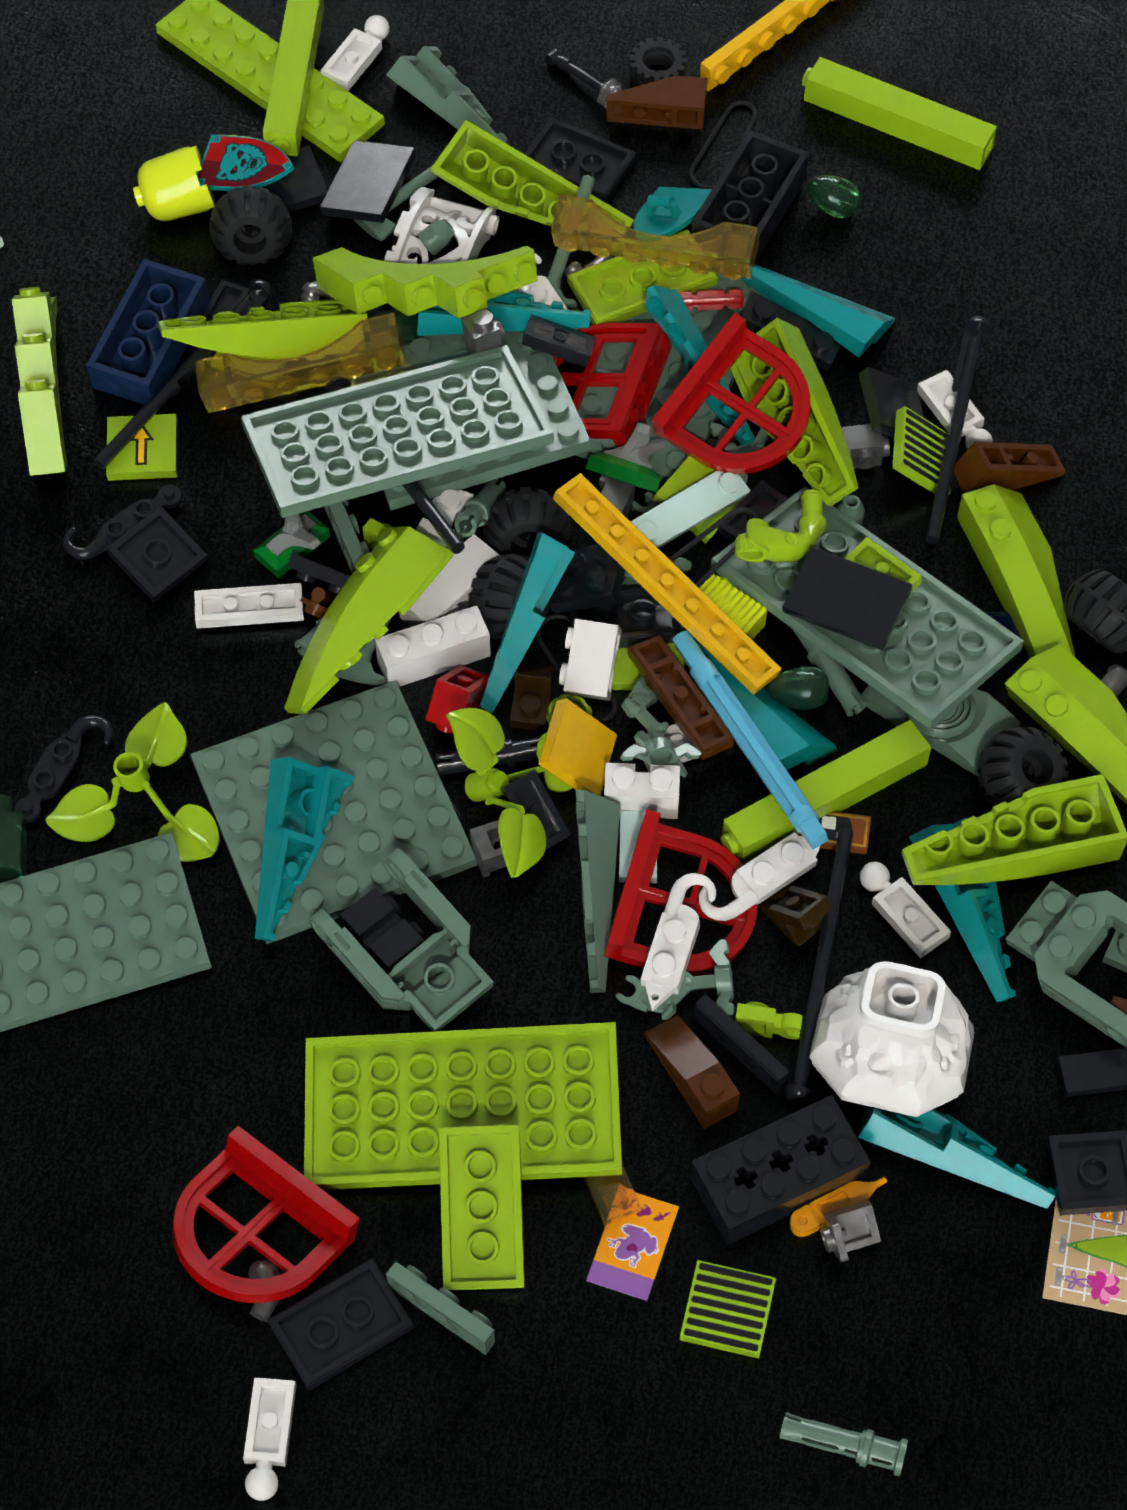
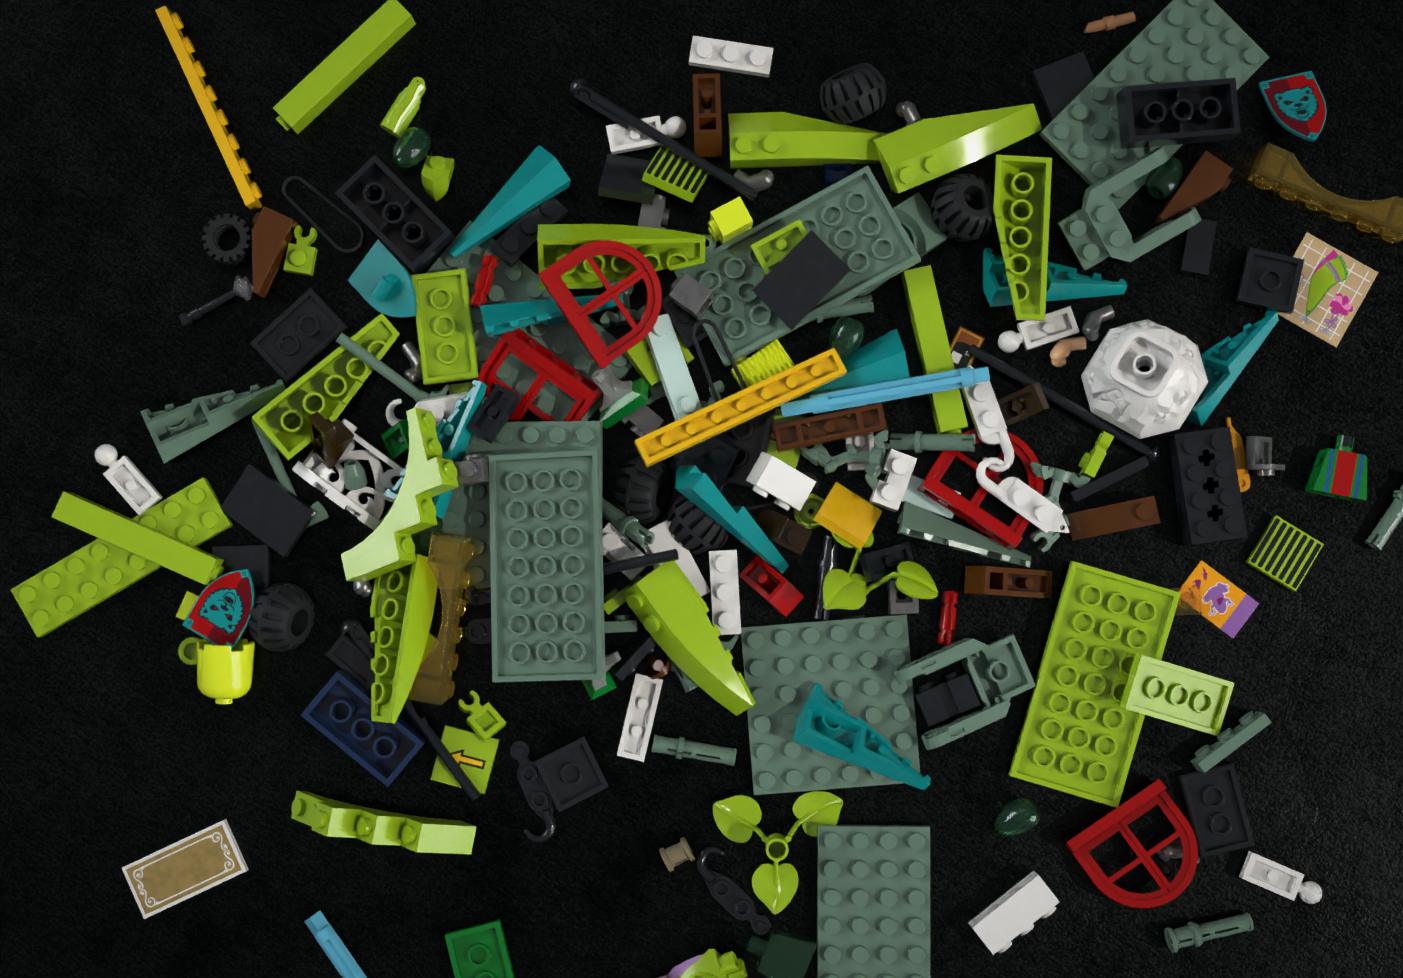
camera: 70 degrees left, 25 degrees up
clear yellow arch [551,195,759,279] -> none
lime piece [735,489,827,563] -> none
none -> lime plate [283,225,318,276]
none -> dark brown slope [308,411,354,469]
none -> lime piece [380,77,426,139]
none -> lime plate [421,156,454,201]
none -> lime plate [458,690,506,743]
none -> sand green pin [651,734,737,766]
none -> dark tan bush [659,837,695,872]
none -> flat silver brick [669,273,715,320]
none -> white plate [689,36,773,78]
none -> neon yellow brick [708,196,753,245]
none -> flat silver arm [733,169,774,192]
none -> sand green pin [890,431,976,453]
none -> red axle [938,591,958,645]
none -> reddish brown slope [964,566,1052,599]
none -> white brick [968,871,1059,955]
none -> clear green animal [994,798,1040,837]
none -> light nougat arm [1050,336,1086,367]
none -> flat silver arm [1081,305,1115,341]
none -> sand green pin [1164,912,1254,953]
none -> torso [1305,435,1367,502]

